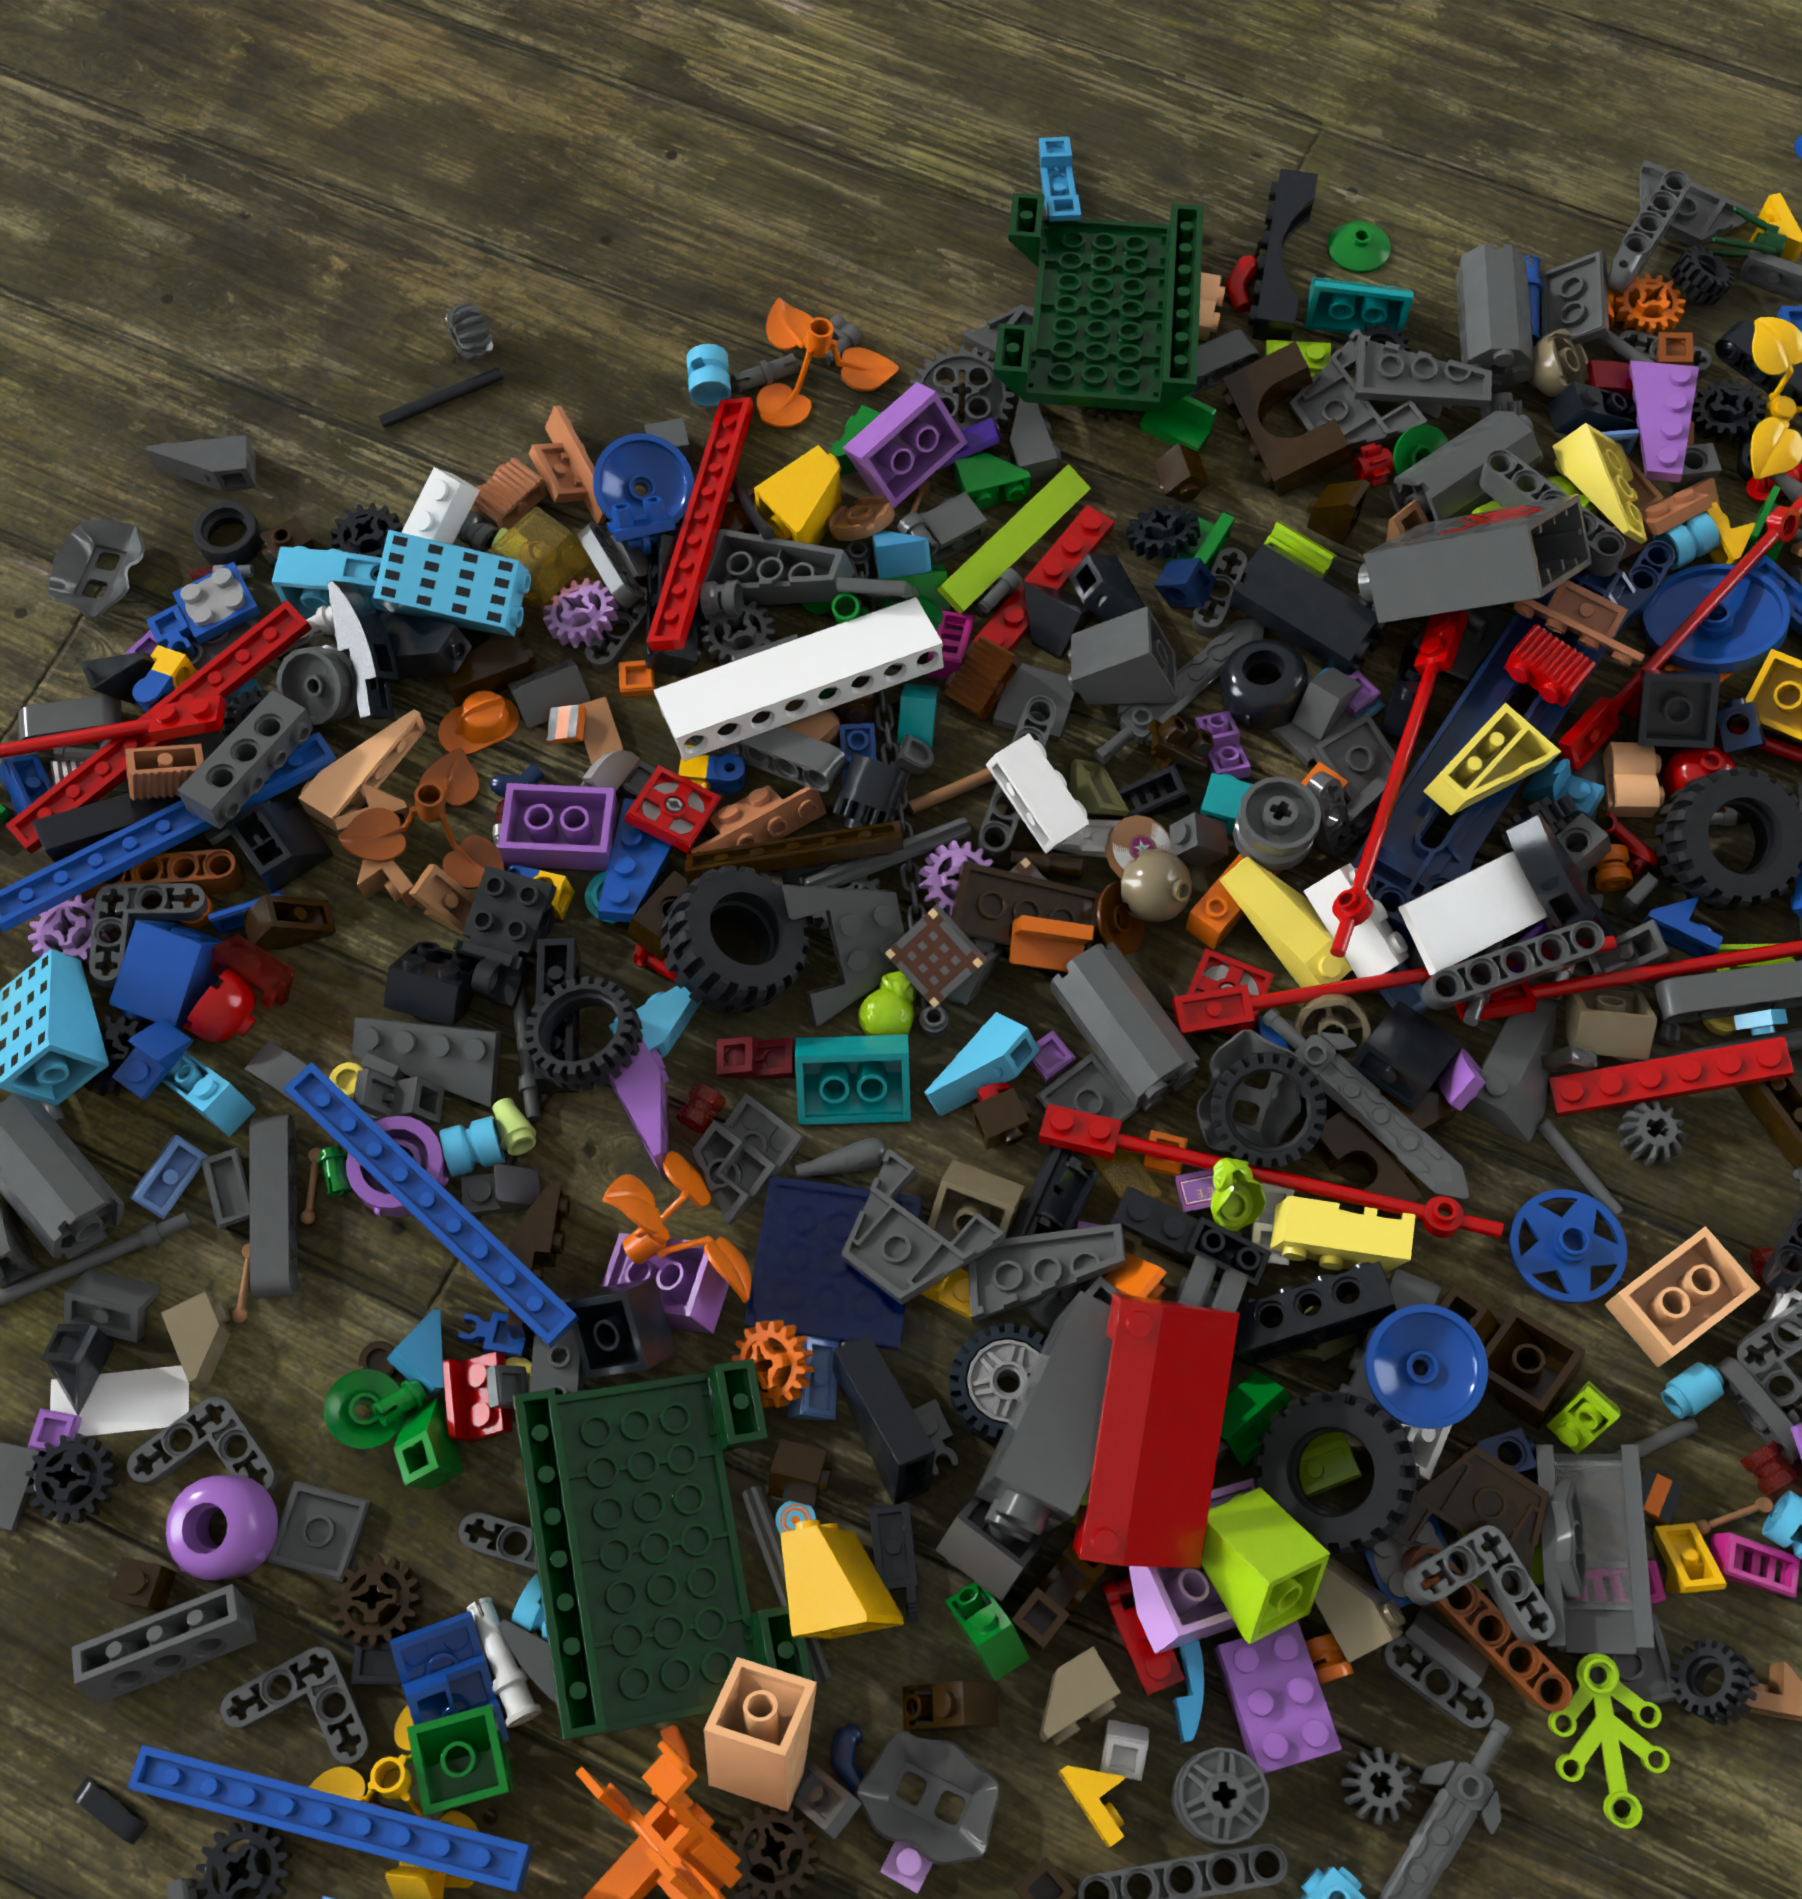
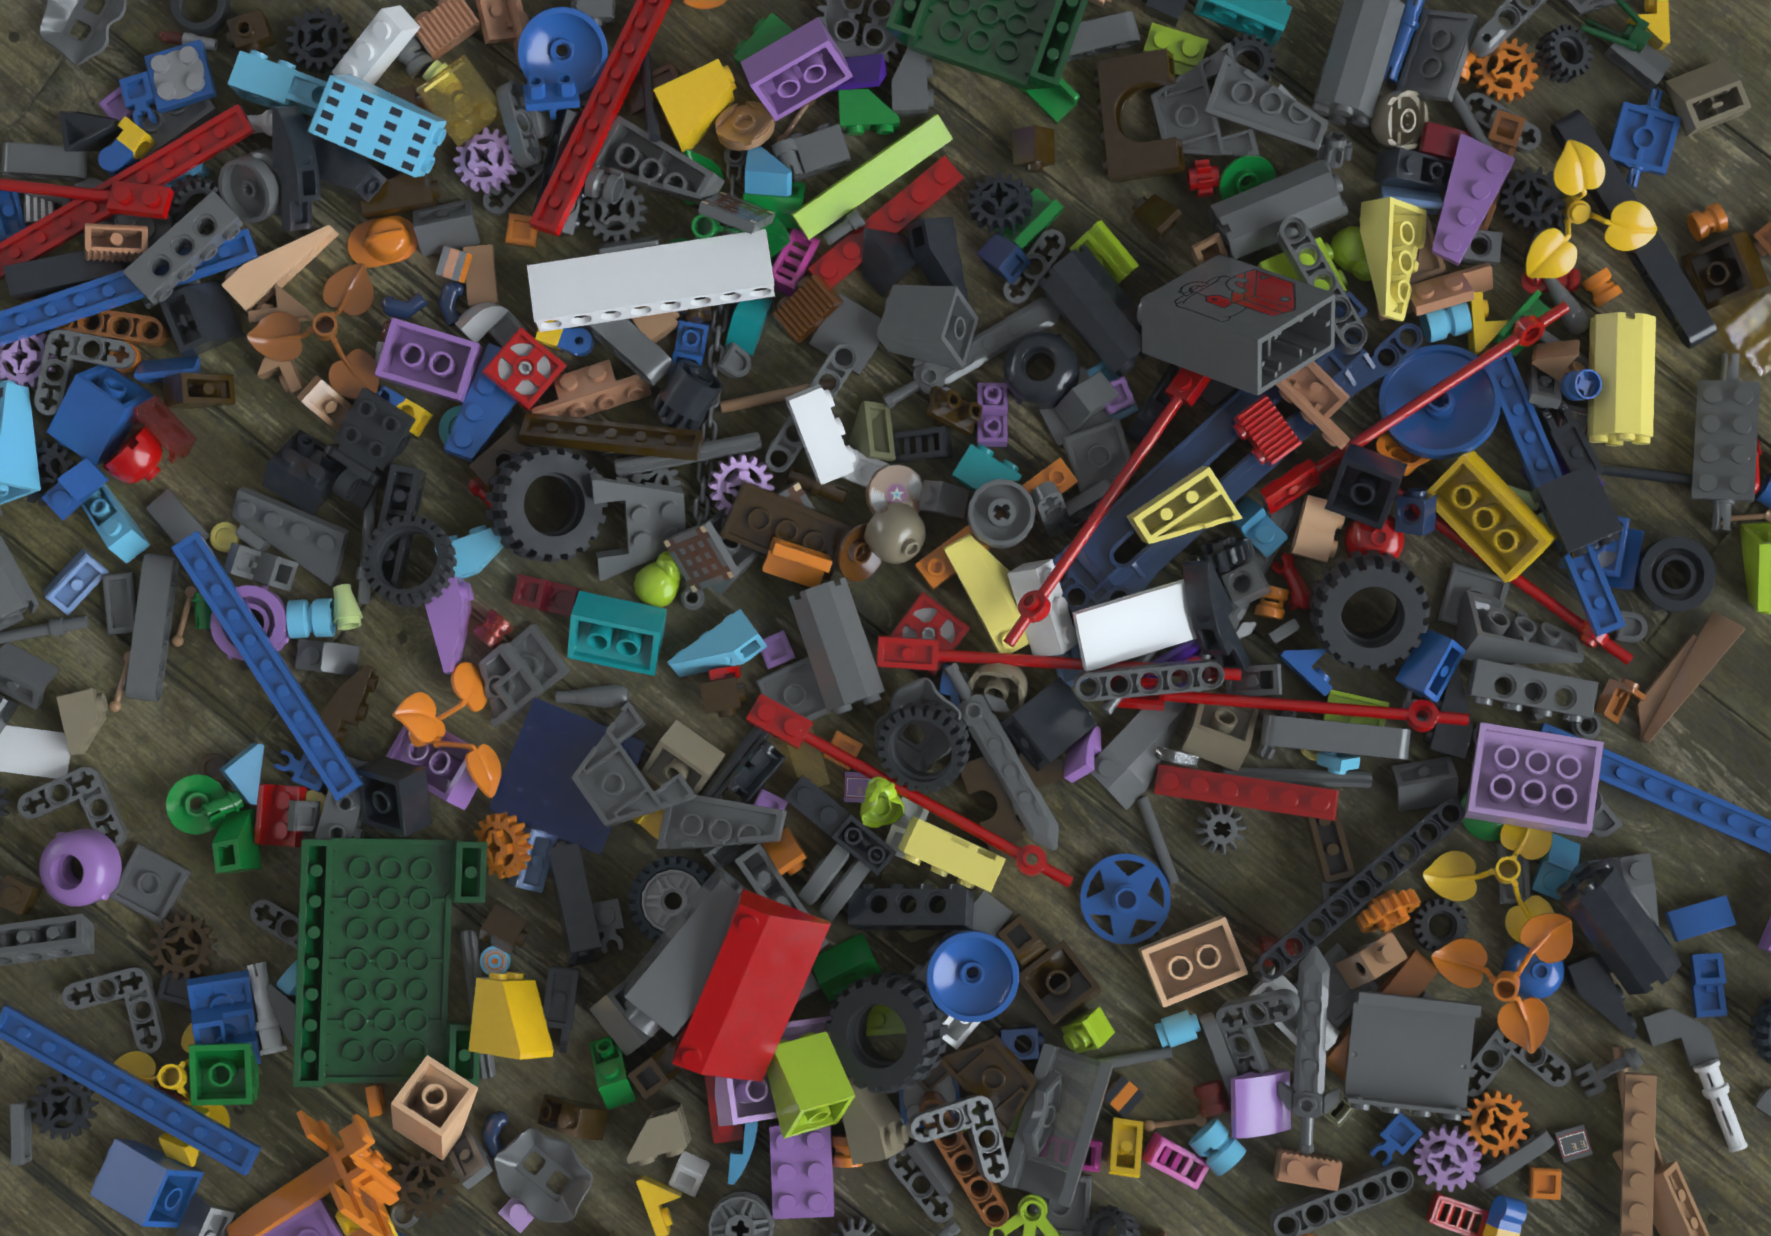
camera: 15 degrees right, 20 degrees up
none -> dark blue arm [438,281,464,327]

